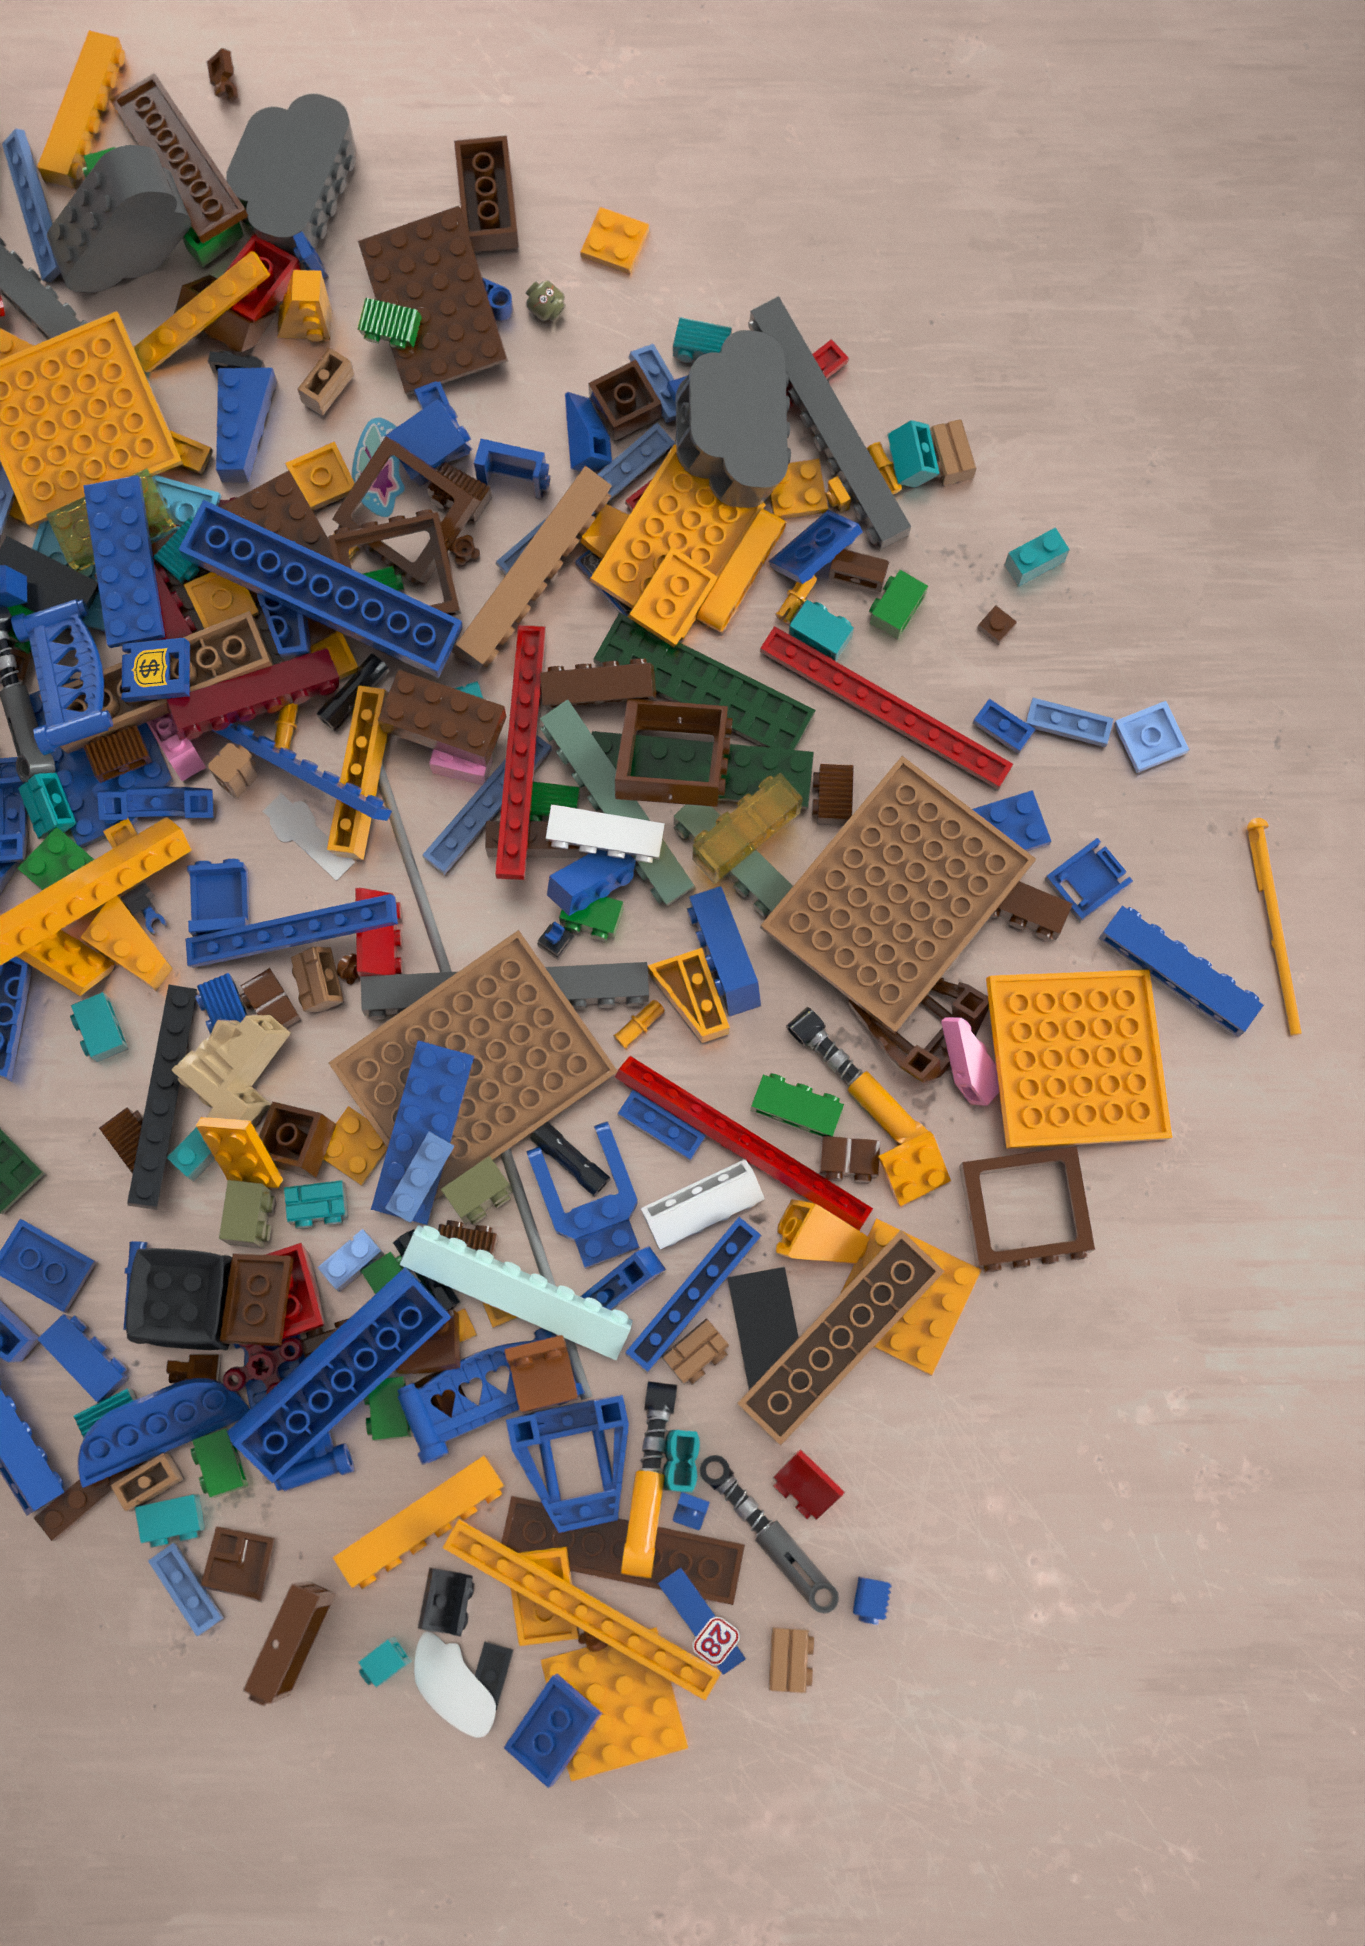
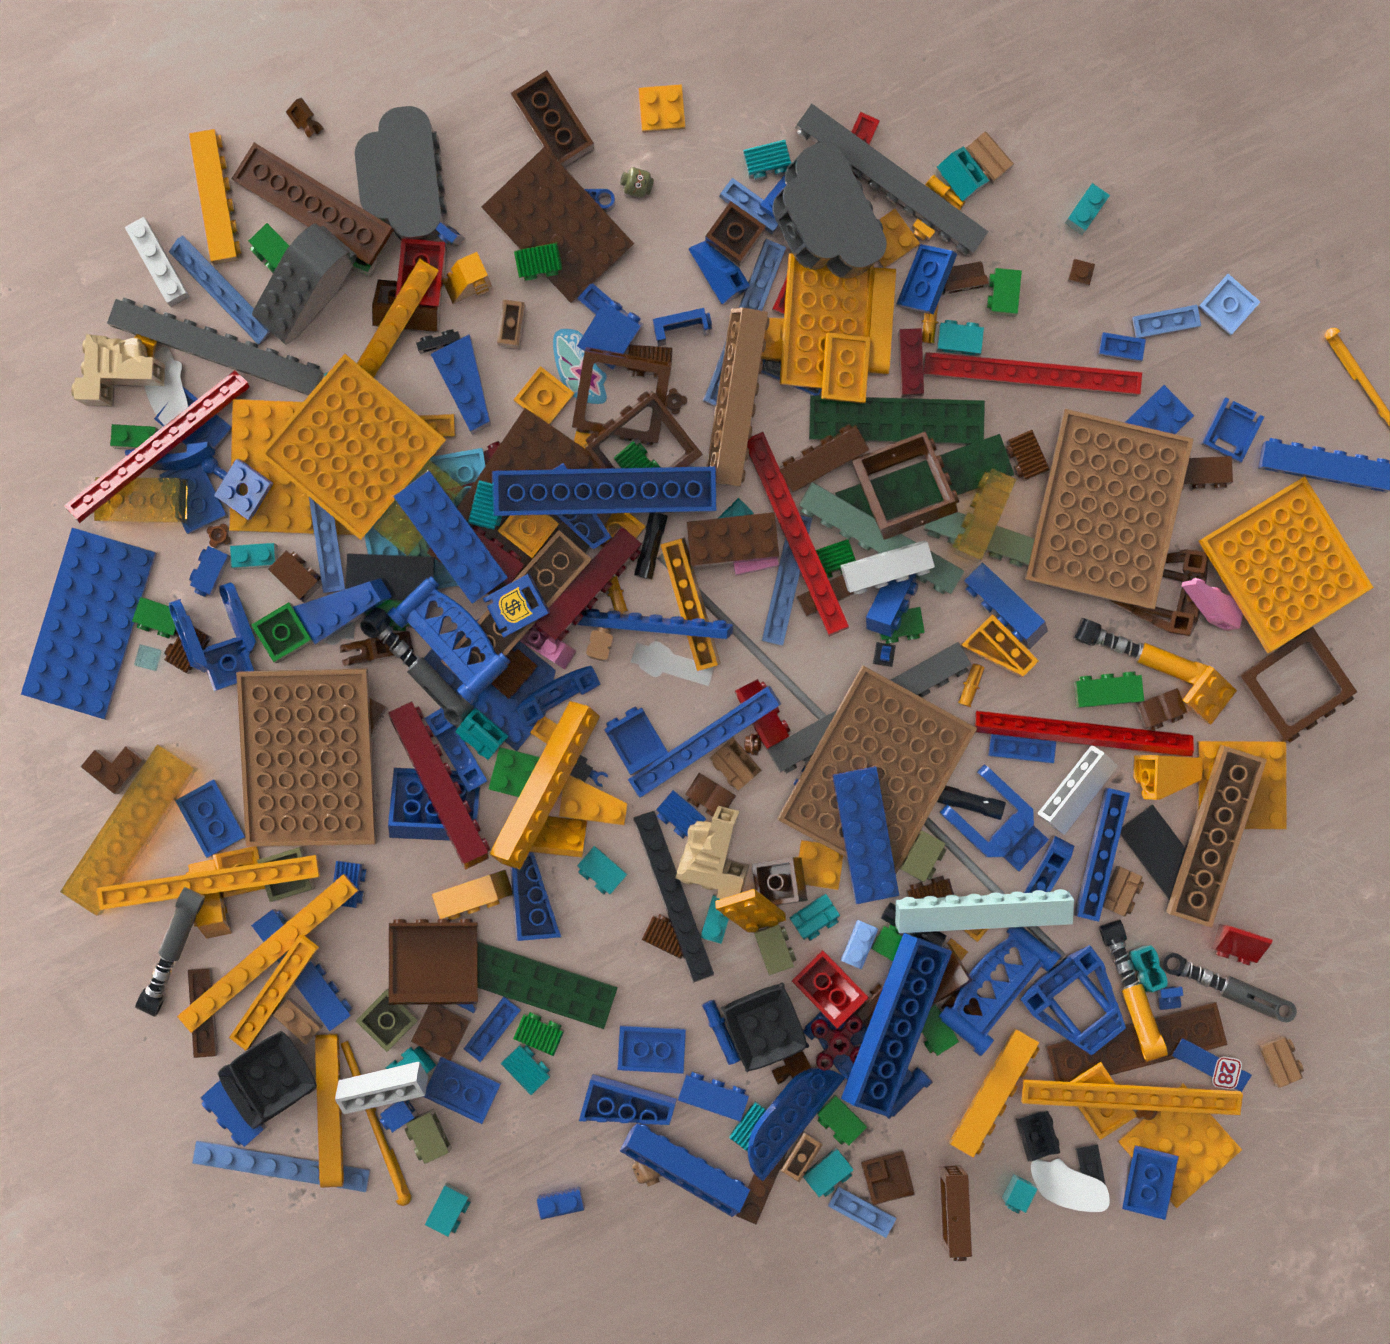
camera: 25 degrees left, 10 degrees up
reddish brown plate [220,1253,293,1346] -> none
medium blue plate [385,1131,455,1223] -> none
dark orange bracket [504,1335,578,1413] -> none
blue brick [853,1577,892,1625] -> none
none -> dark red brick [898,328,924,398]

